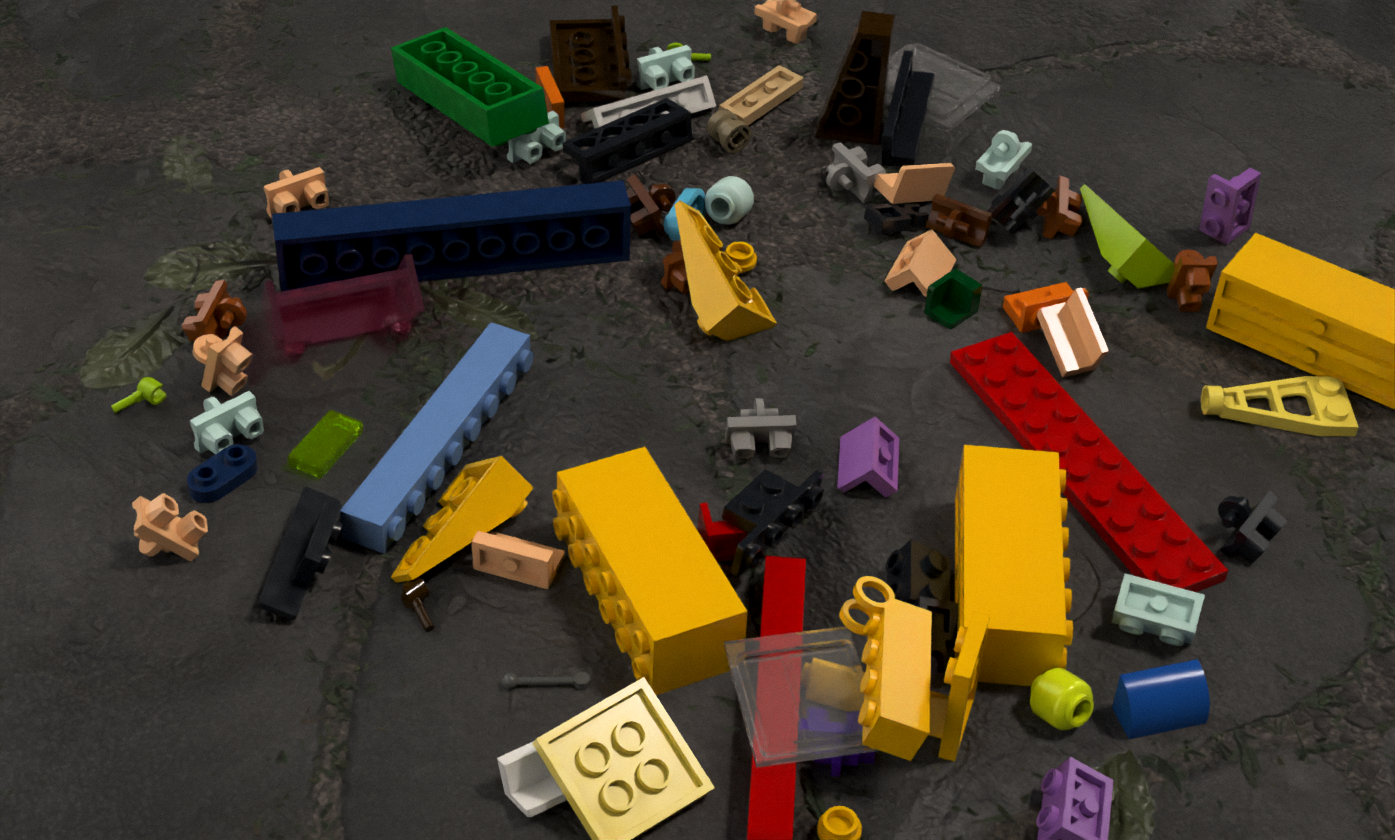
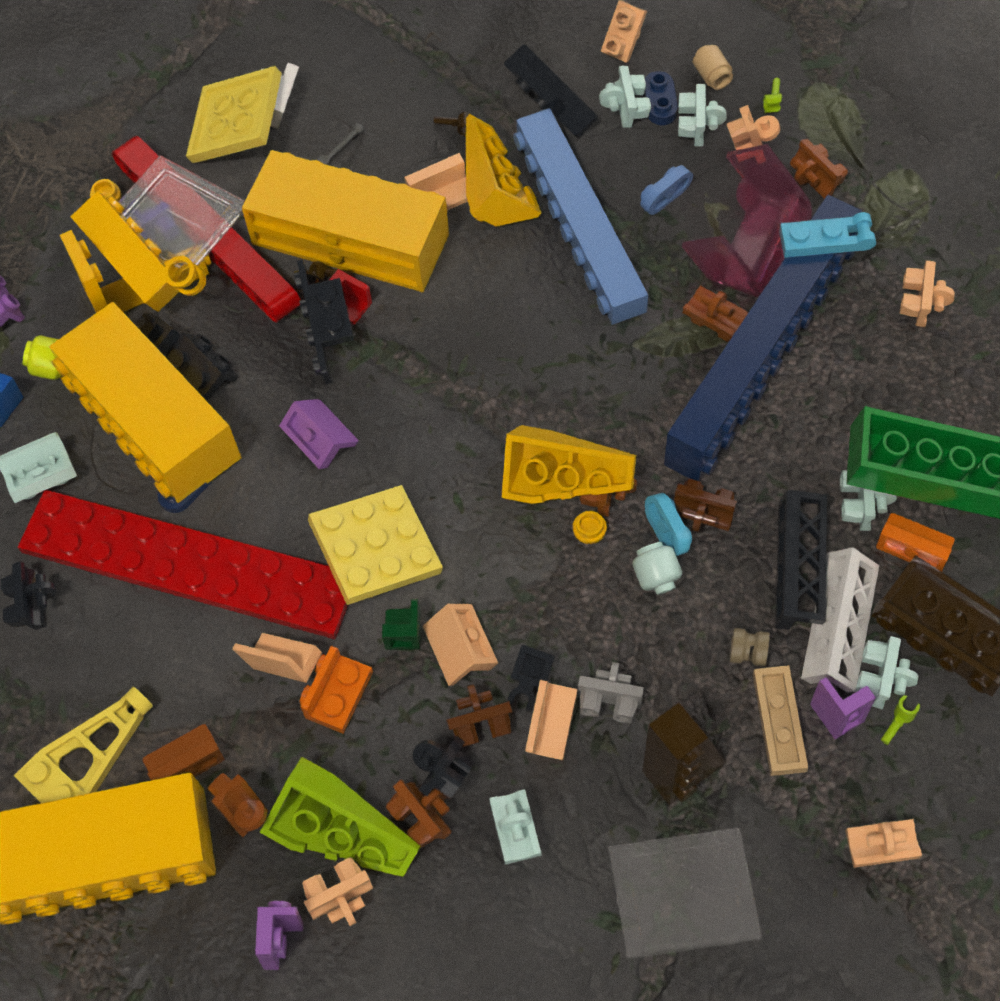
camera: 140 degrees right, 20 degrees up
clear neon green tile [288,410,363,478] -> none
light grey hips [725,398,797,459] -> none
black fence [882,50,935,167] -> none
none -> dark orange panel [143,724,225,781]
none -> light nougat hips [302,857,374,926]
none -> light yellow plate [308,485,443,605]
none -> light aqua hips [599,66,651,128]
none -> medium blue plate [640,165,693,215]
none -> dark orange hips [682,285,749,342]
none -> tan brick [693,45,733,90]
none -> medium azure plate [779,212,876,258]
none -> medium lavender panel [810,677,876,739]

